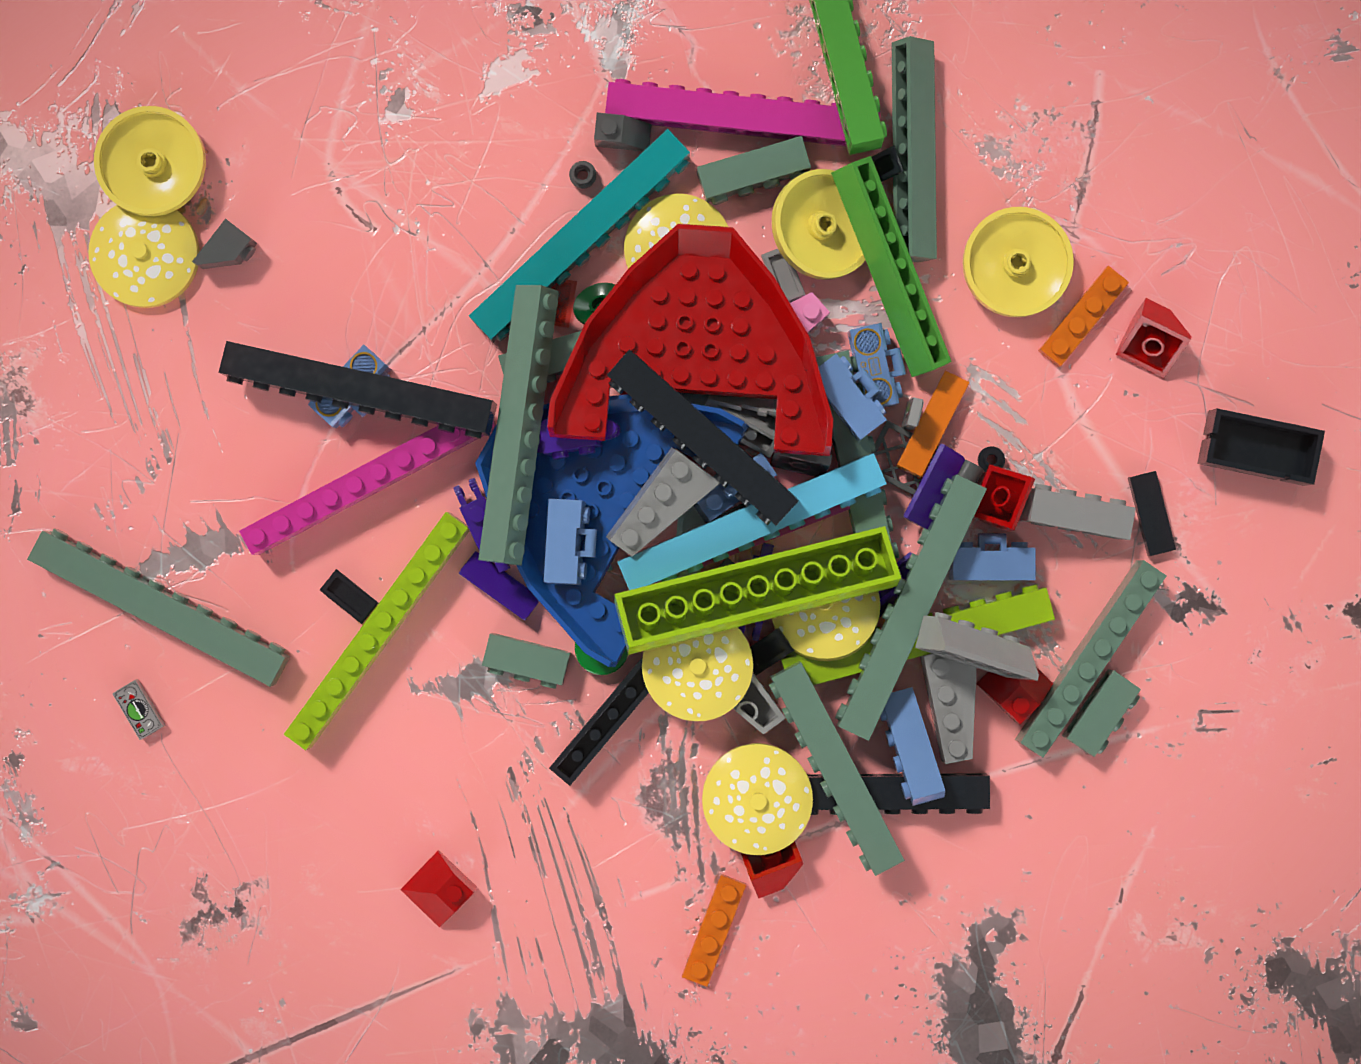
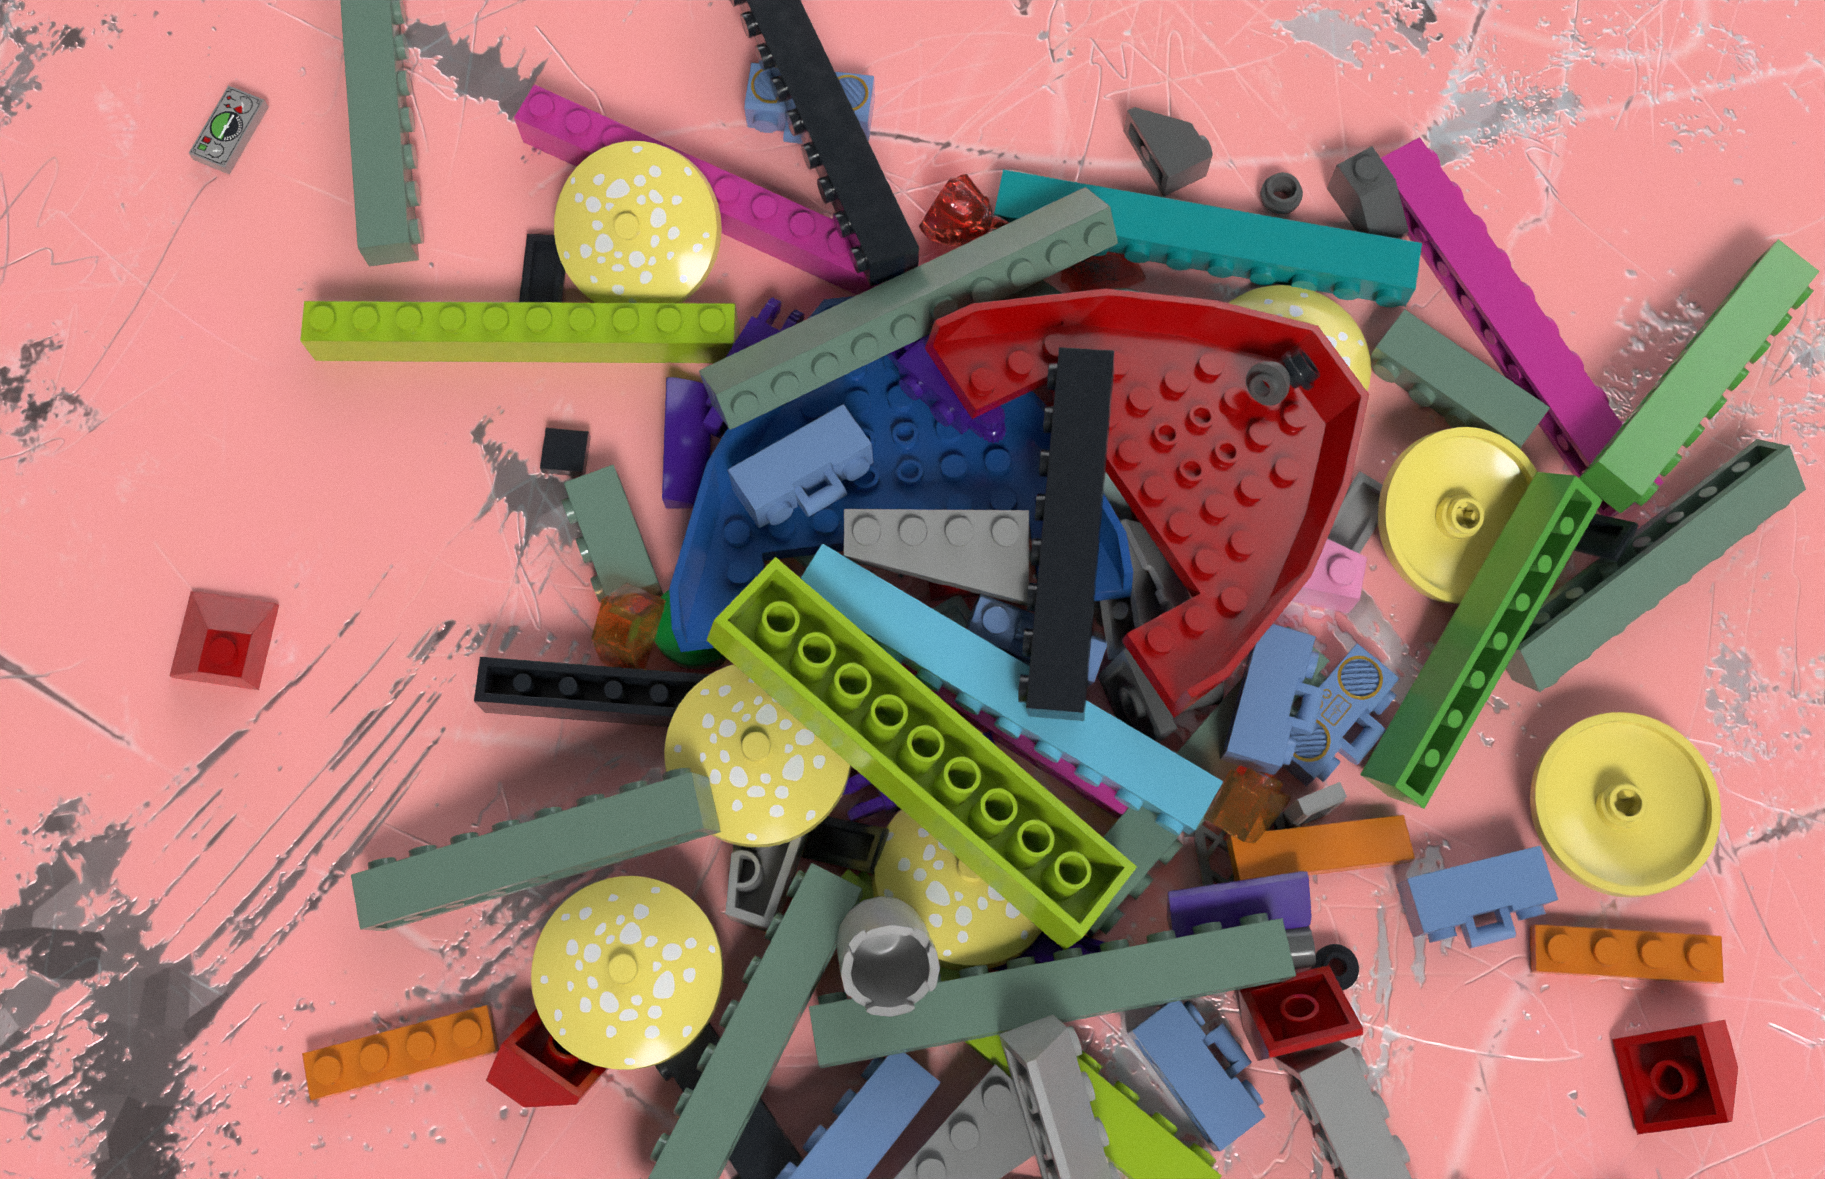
camera: 55 degrees right, 15 degrees down
none -> sand green brick [351,768,721,931]
none -> black tile [540,428,591,477]
none -> light yellow dish [554,141,722,303]
none -> clear orange slope [591,583,666,669]
none -> light grey cylinder [836,896,940,1017]
none -> clear red piece [919,174,1009,247]
none -> dark grey slope [1123,107,1213,197]
none -> clear orange slope [1203,767,1292,843]
none -> dark grey plate [1246,361,1290,406]
none -> black plate [1282,348,1321,391]
none -> medium blue piece [1396,845,1558,949]

